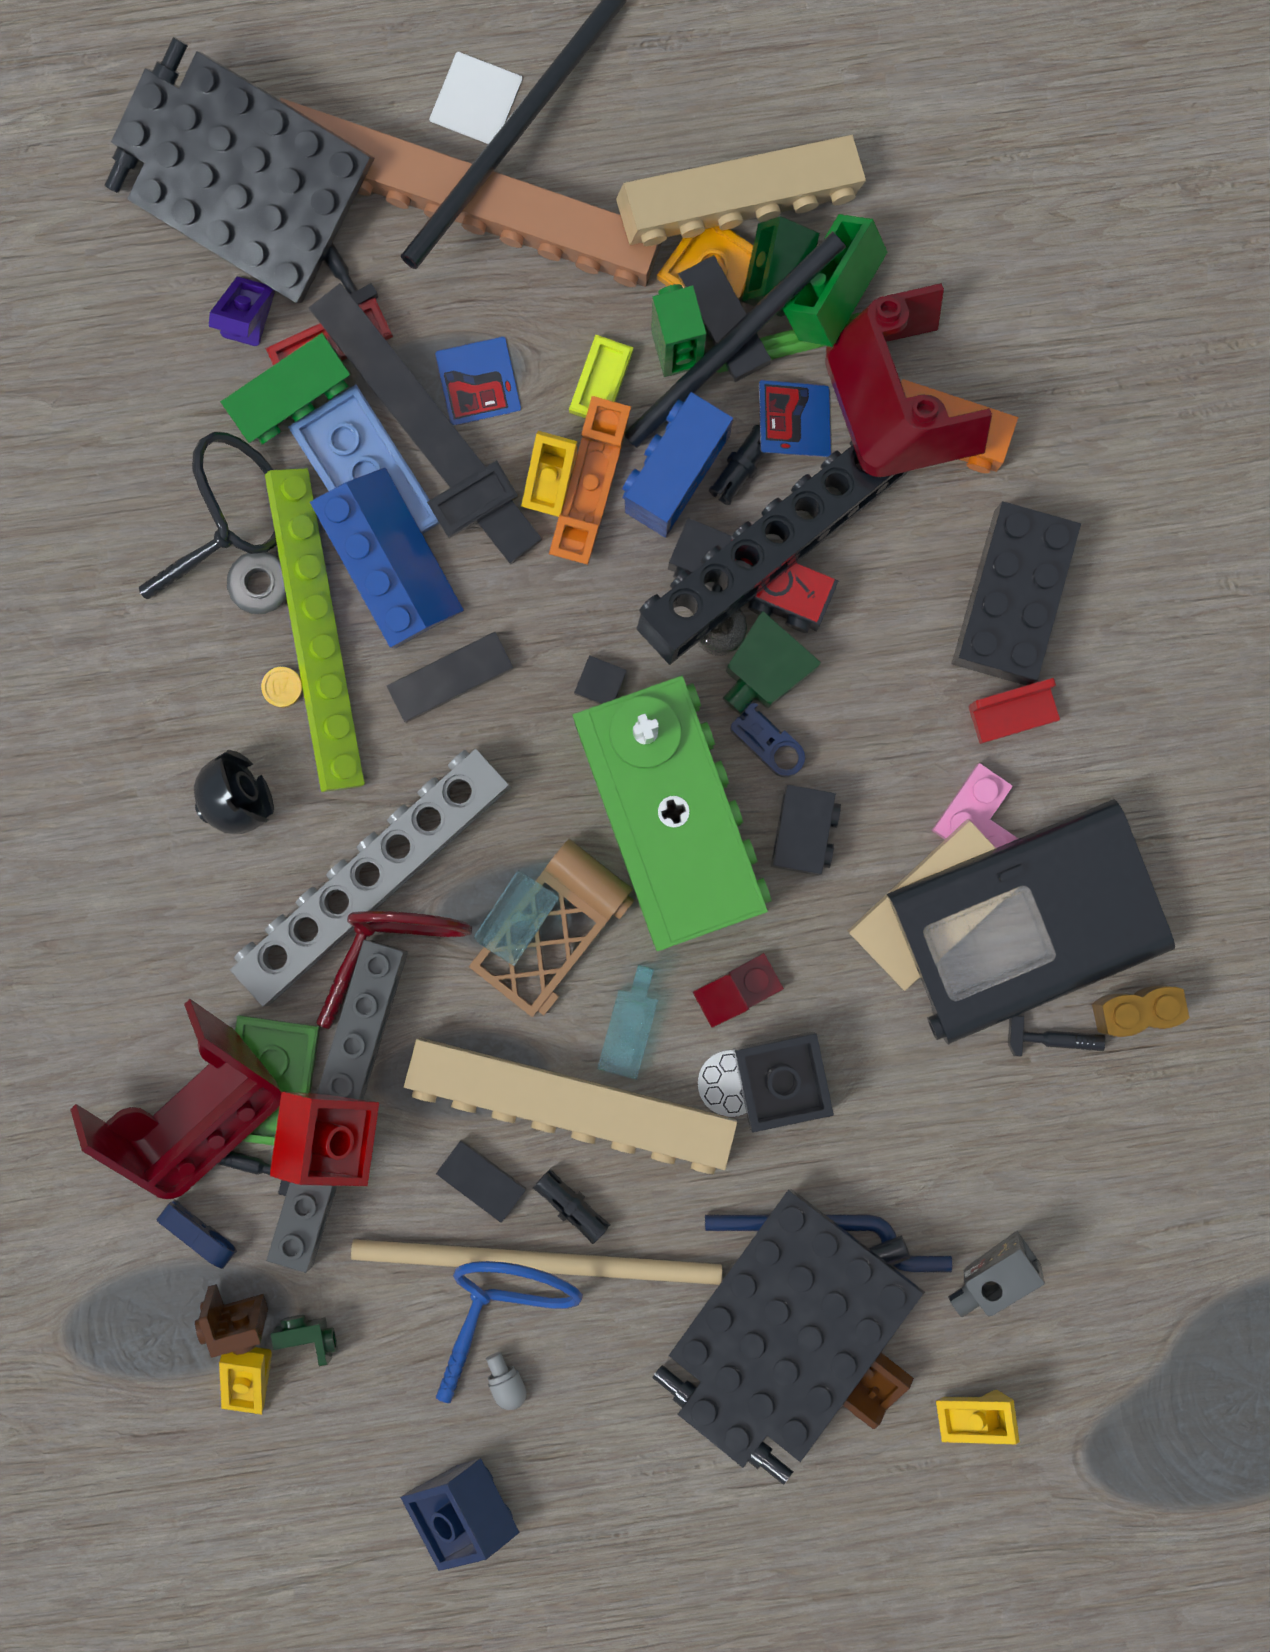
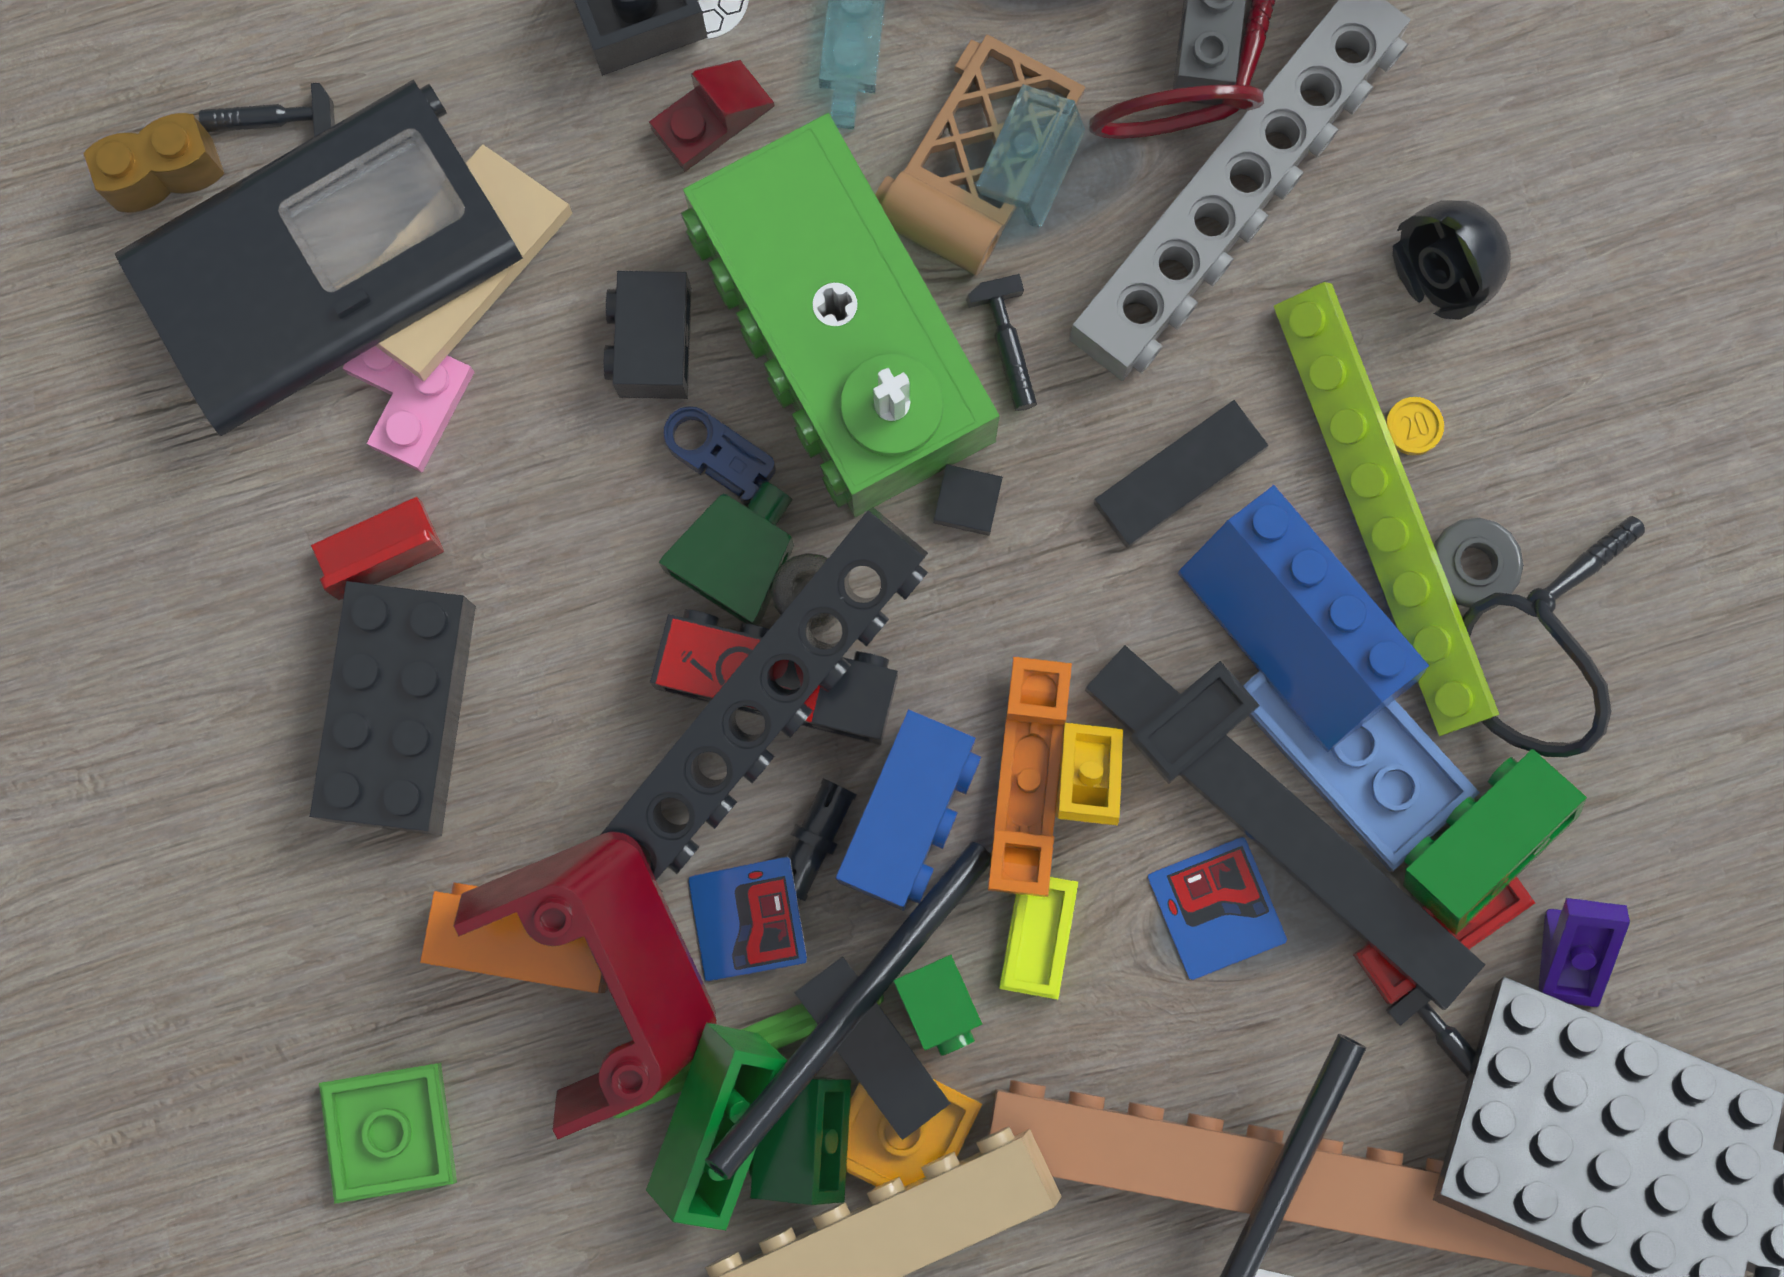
camera: 175 degrees right, 5 degrees down
none -> bright green tile [319,1063,457,1204]
none -> black piece [966,274,1037,411]

